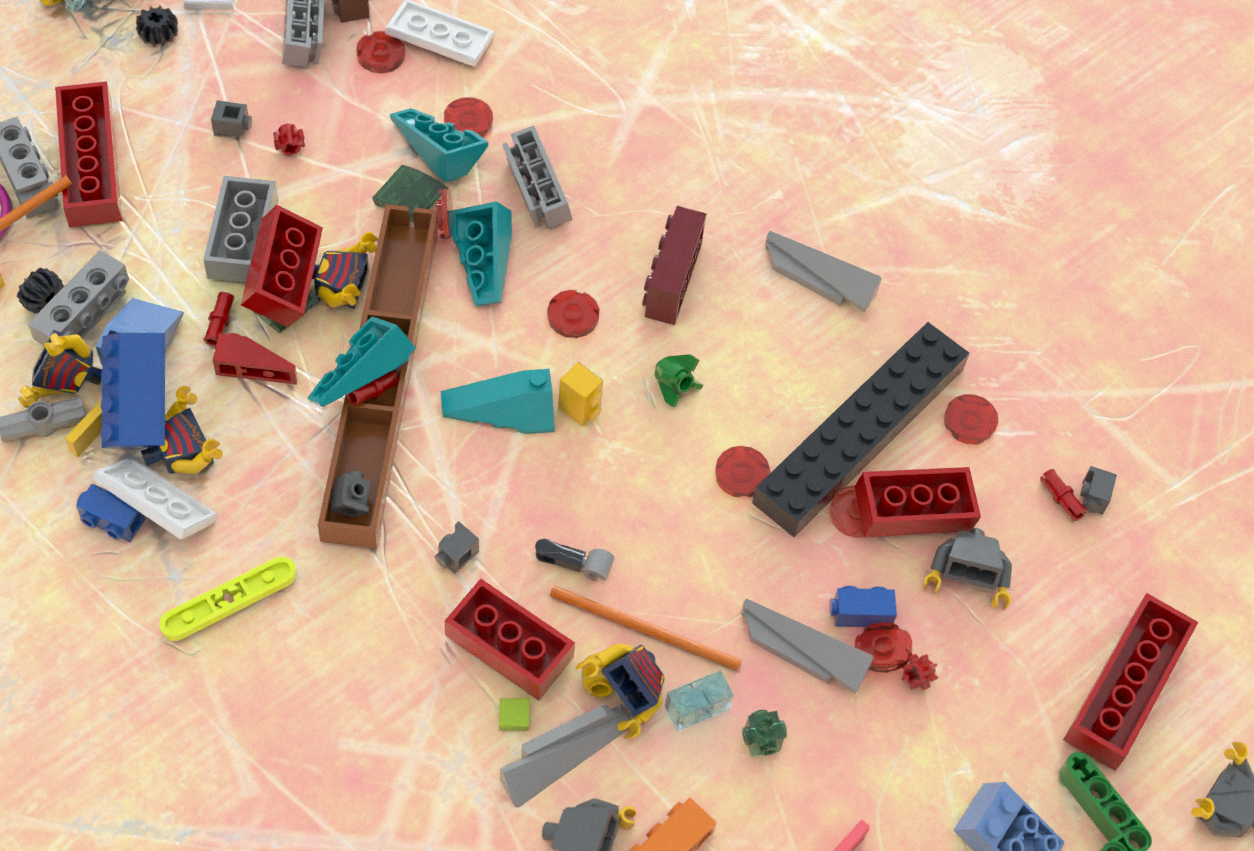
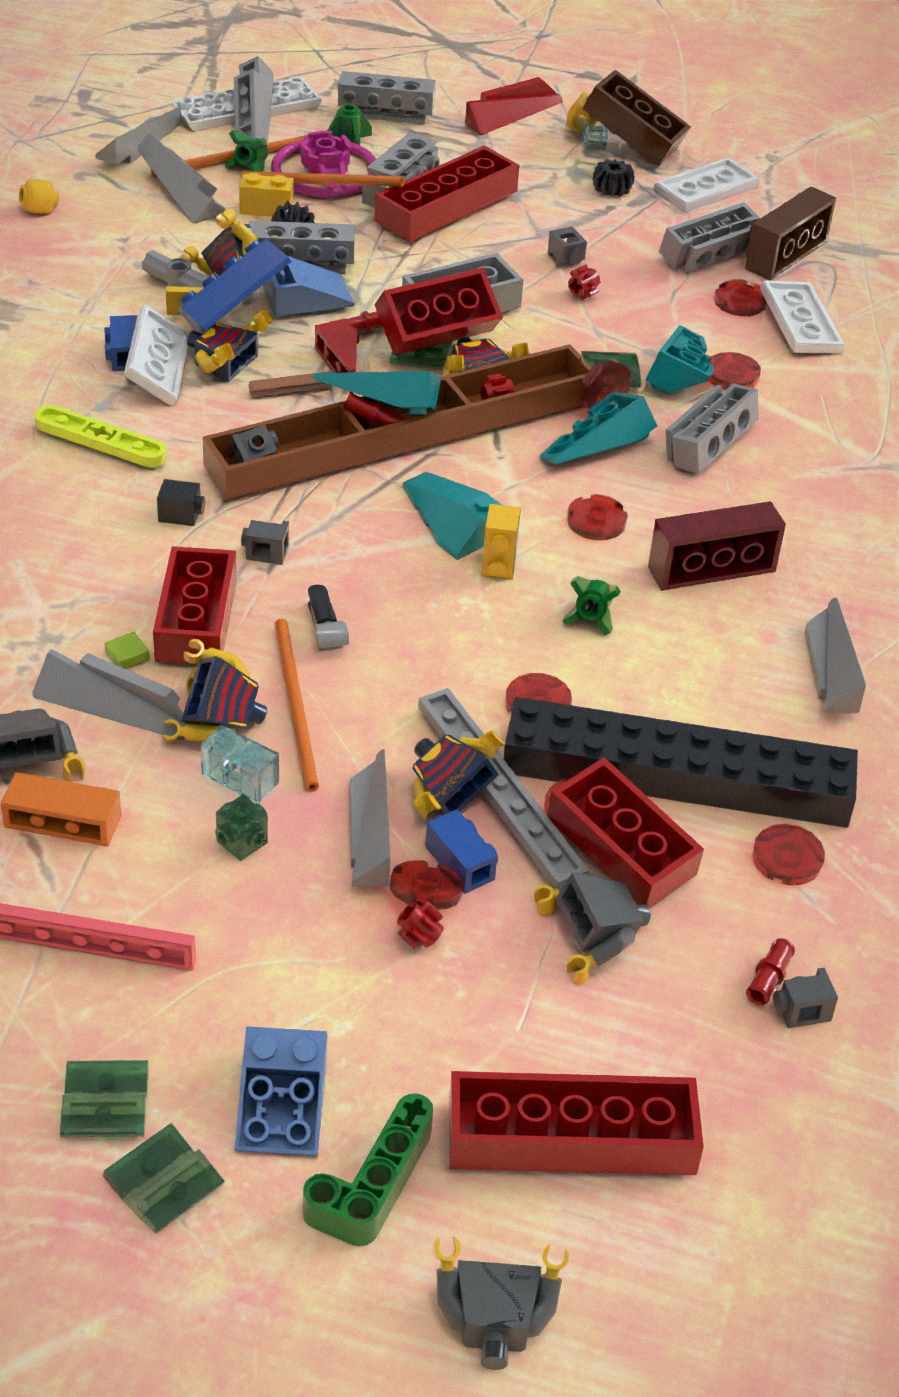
camera: 60 degrees right, 15 degrees down
none -> black brick [157,479,205,526]
none -> nougat axle [249,372,332,398]
none -> torso [412,731,505,820]
none -> light grey plate [418,688,589,889]
none -> red gear [480,373,515,400]

